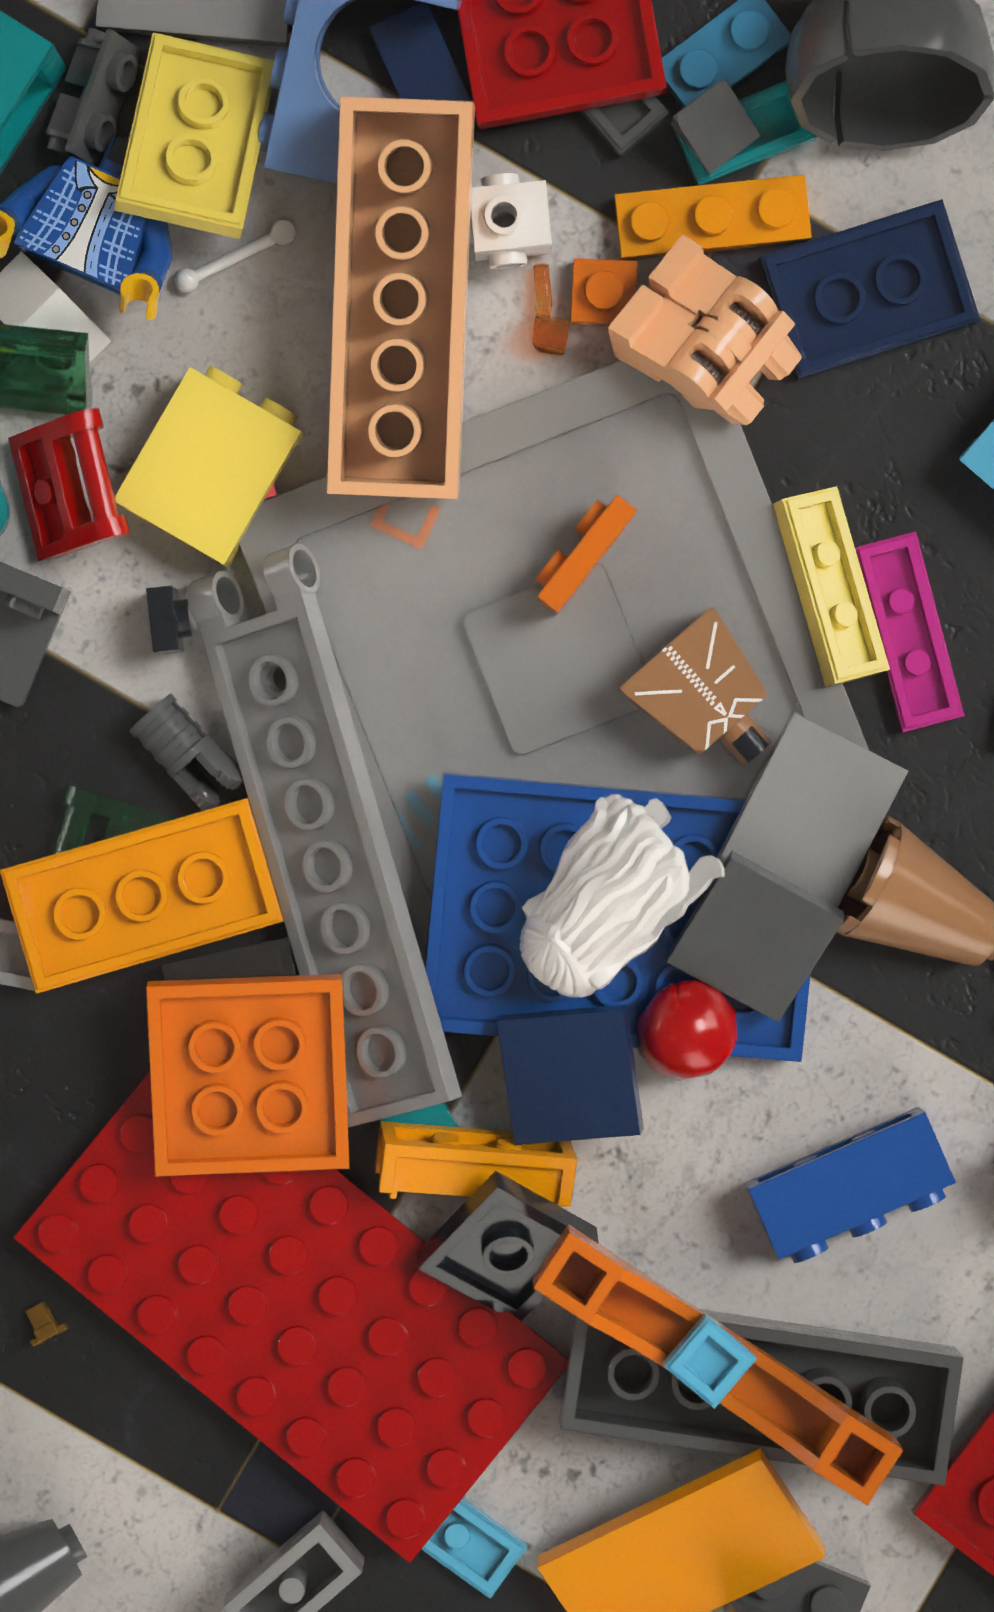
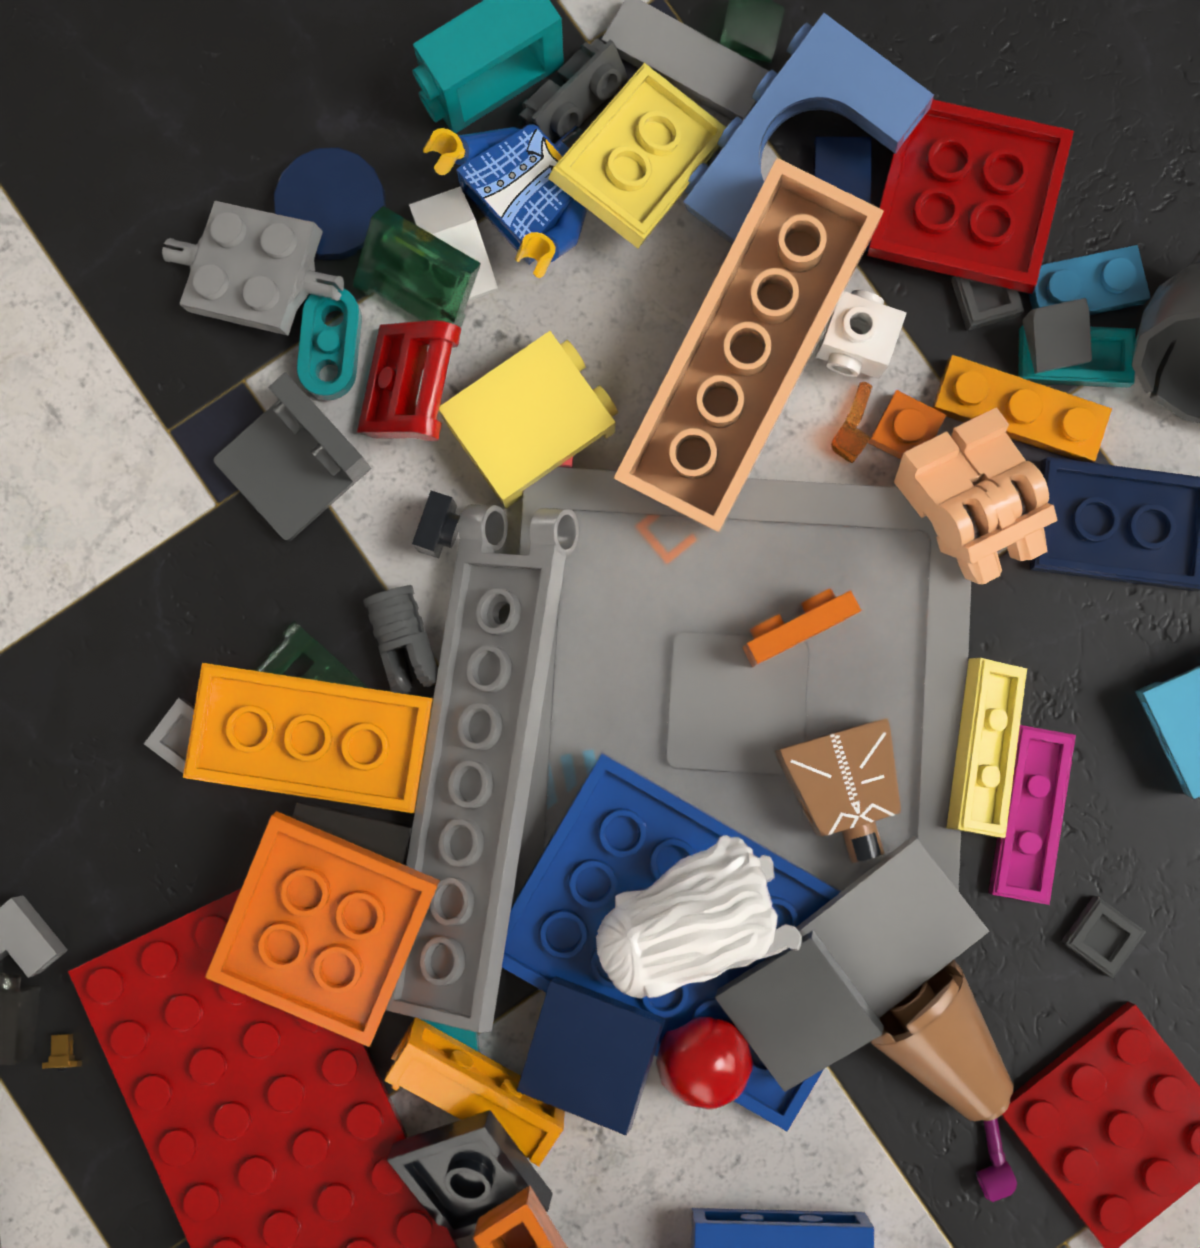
camera: 25 degrees right, 5 degrees down
white hinge [174,220,296,293] -> none

